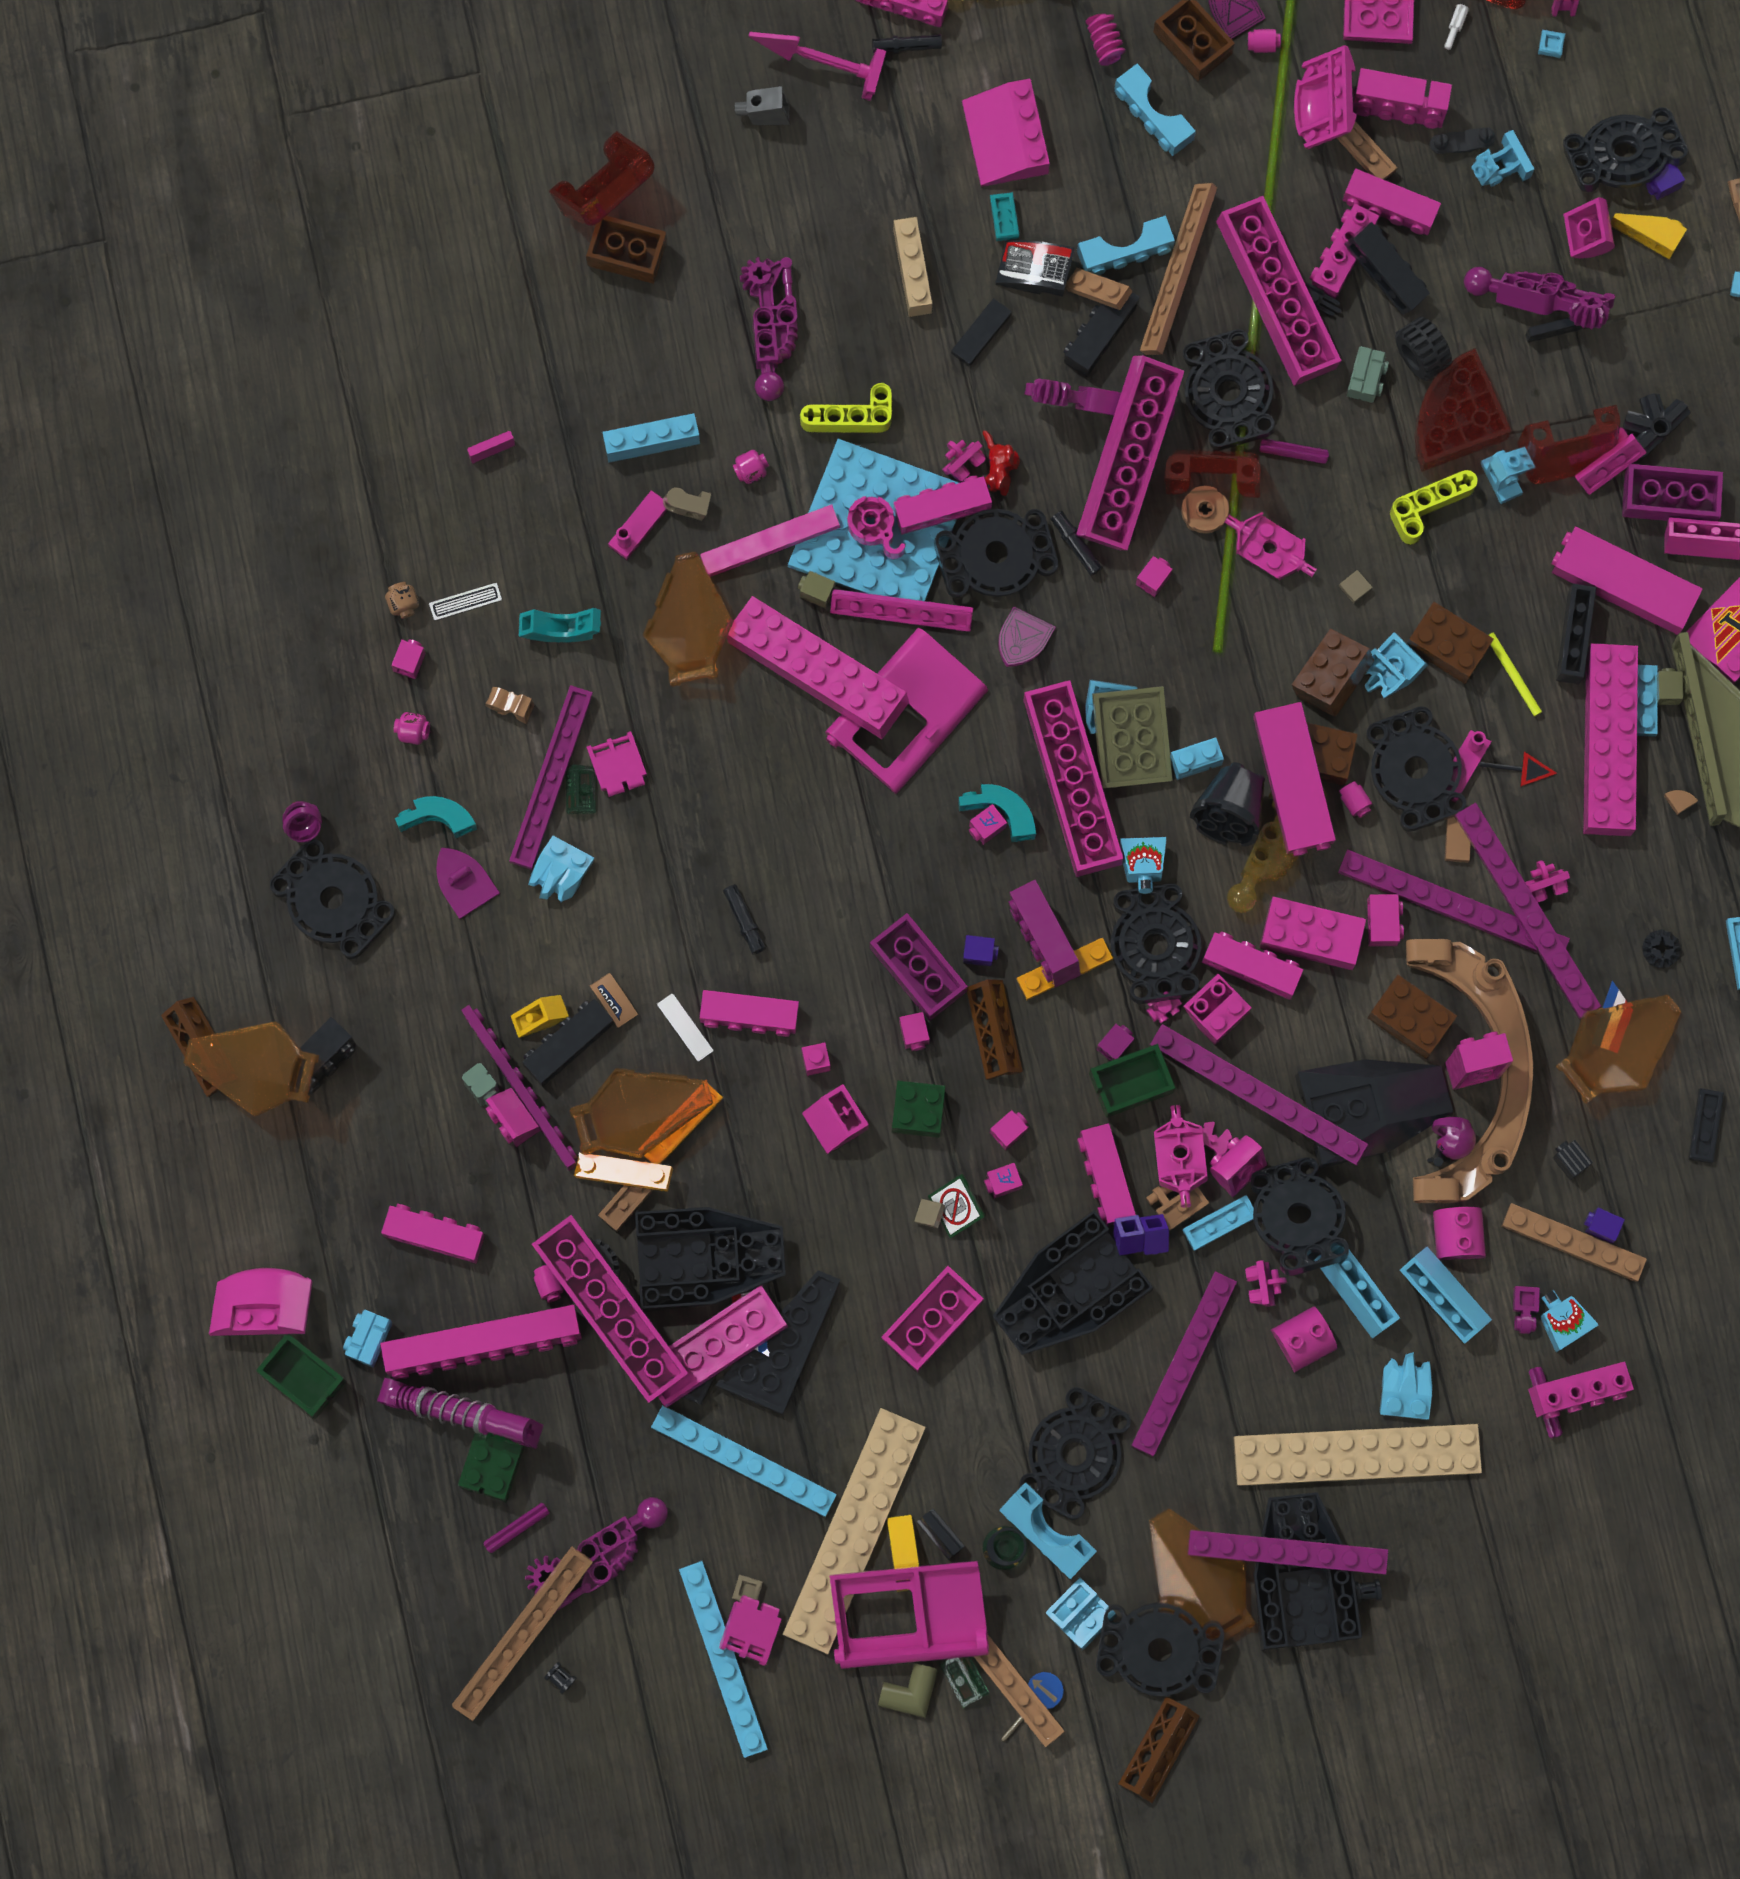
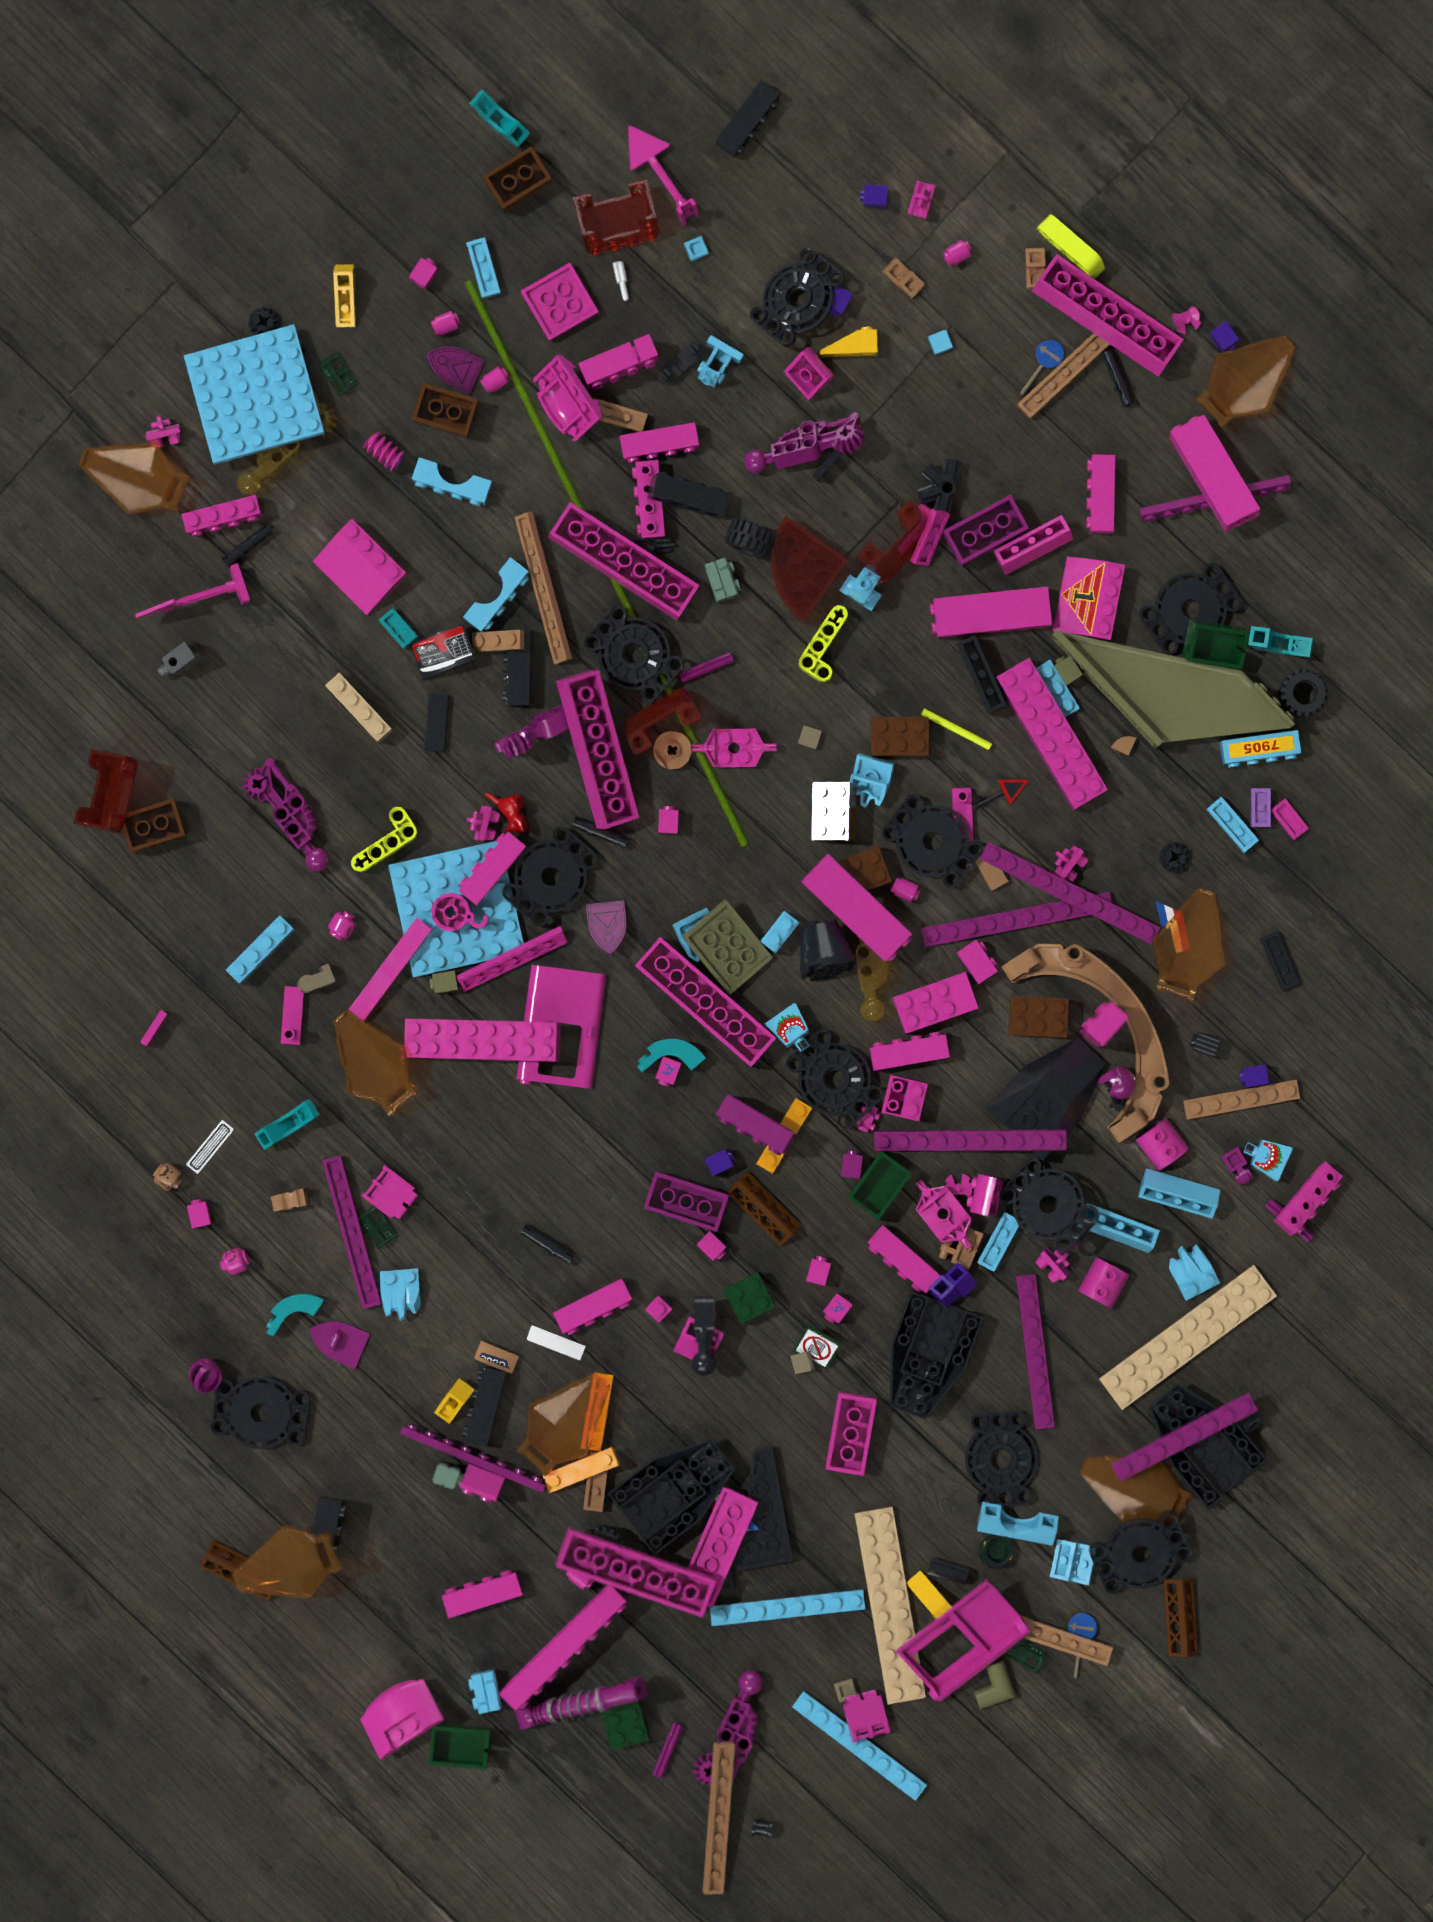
camera: 30 degrees left, 10 degrees up
none -> black beam [691,1297,716,1376]

